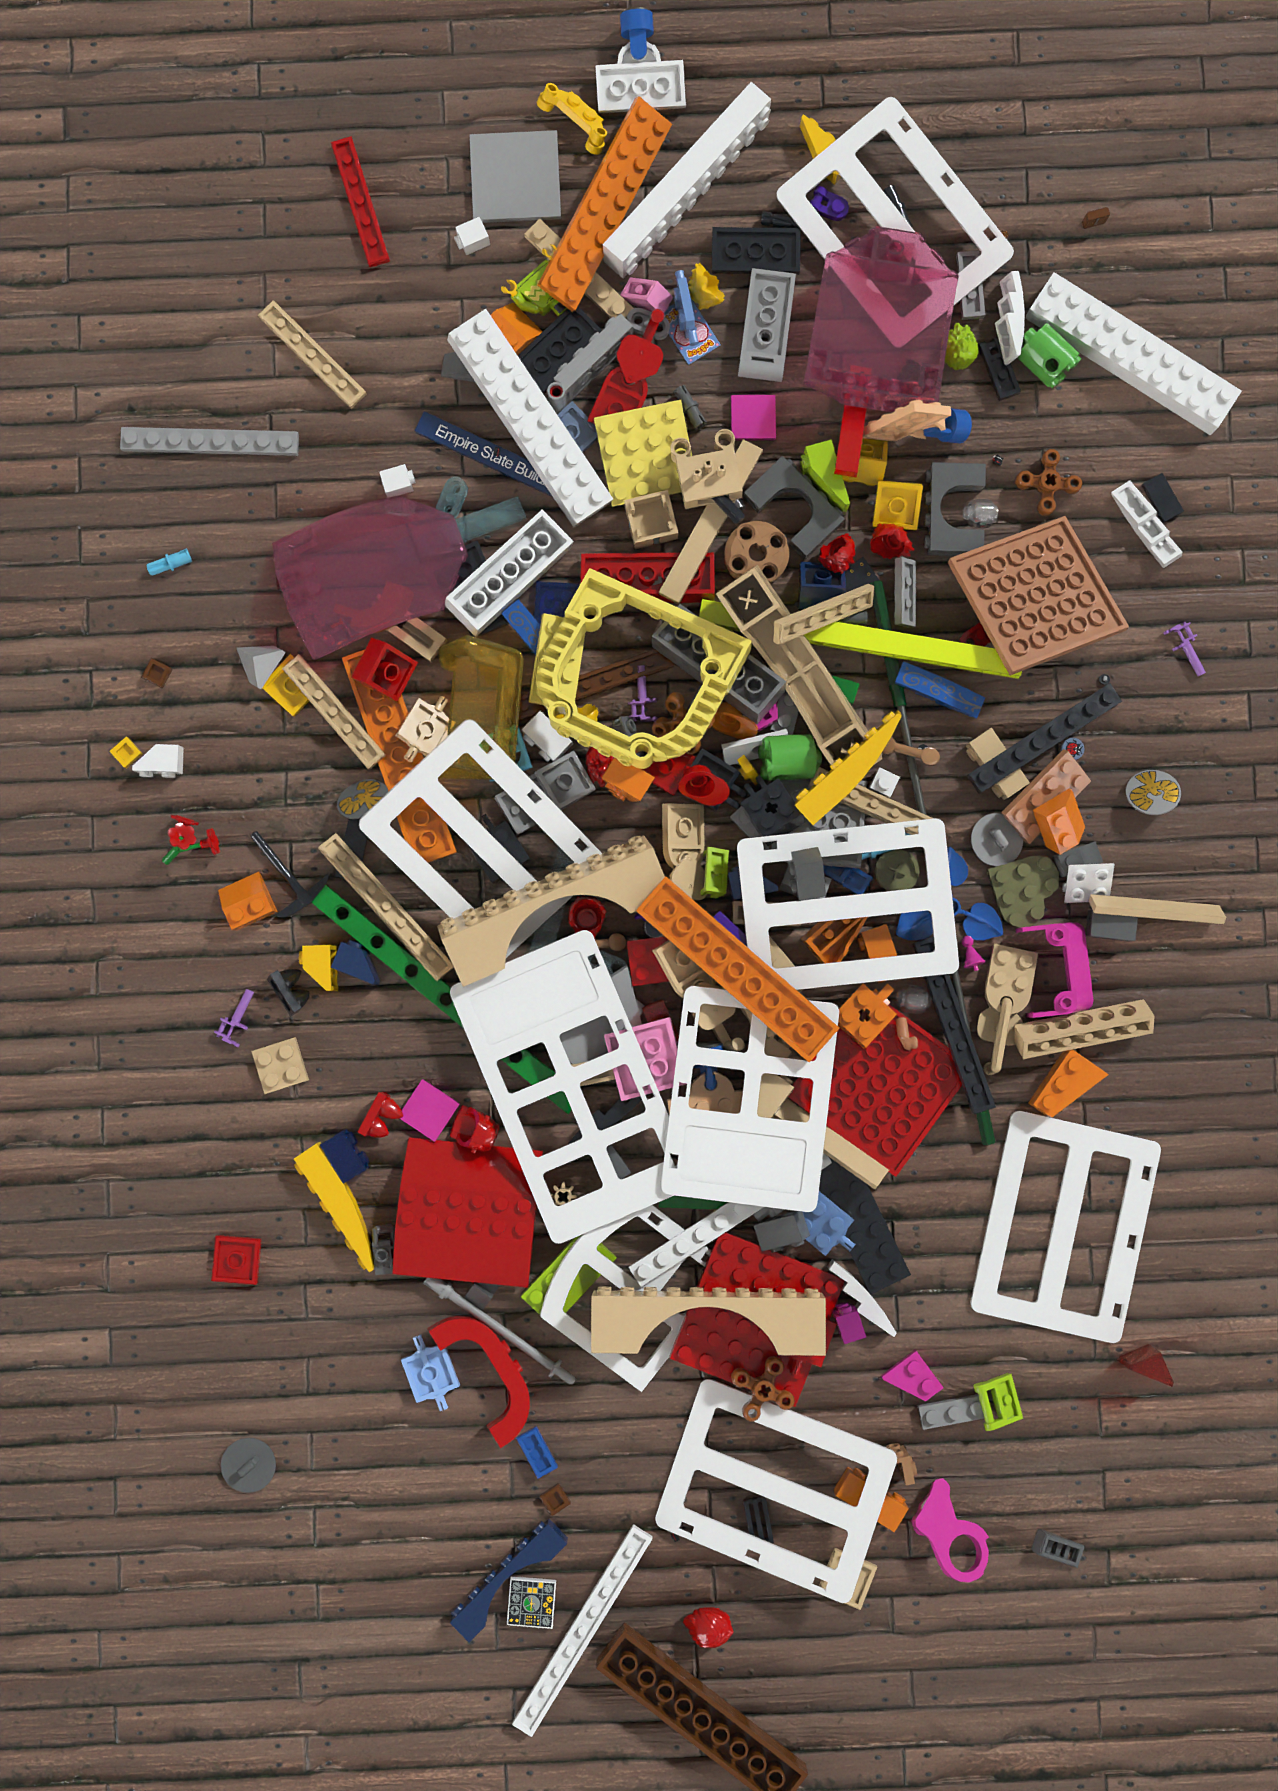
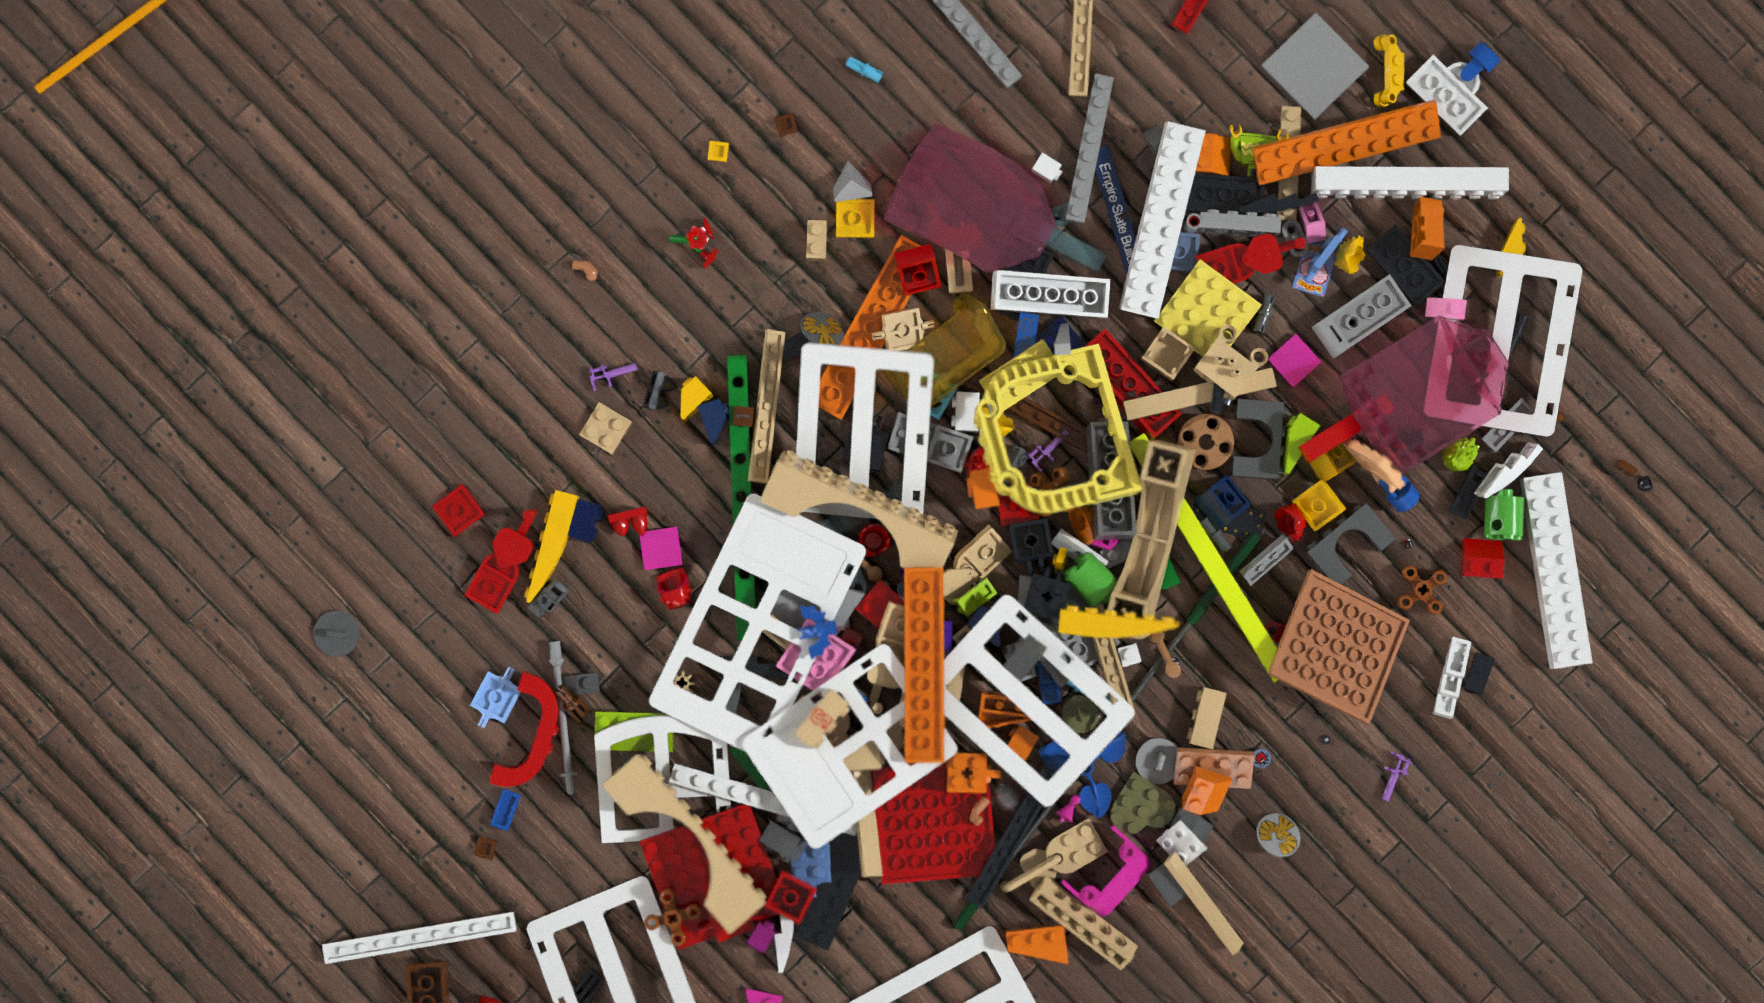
camera: 50 degrees right, 0 degrees up
white slope [132,744,184,778] -> none
orange slope [218,872,278,931] -> none
black piece [250,831,329,917] -> none
tan tile [282,654,386,770] -> none
red slope [392,1137,543,1288] -> none
dark blue arch [450,1519,568,1642] -> none
white brick [454,217,490,255] -> none
tile [507,1576,556,1629] -> none
red piece [678,765,729,805] -> none
tan tile [773,584,874,645] -> none
dark purple plate [810,186,849,221] -> none
red hair [819,533,855,574] -> none
blue slope [895,661,985,719] -> none
clear head [963,499,998,528] -> none
black plate [967,683,1122,794] -> none
none -> red plate [464,508,537,614]
none -> reddish brown arm [554,684,592,724]
none -> nougat arm [572,260,598,281]
none -> reddish brown tile [733,406,754,427]
none -> red brick [765,870,818,924]
none -> tan brick [794,689,850,749]
none -> blue animal [797,605,837,660]
none -> tan brick [806,220,827,262]
none -> light grey piece [1054,323,1071,355]
none -> light grey plate [1065,74,1114,224]
none -> black slope [1237,193,1319,215]
none -> orange wedge [1410,197,1444,260]
none -> bright pink slope [1425,298,1467,321]
none -> red slope [1461,538,1504,579]
none -> black hinge [1637,475,1653,492]

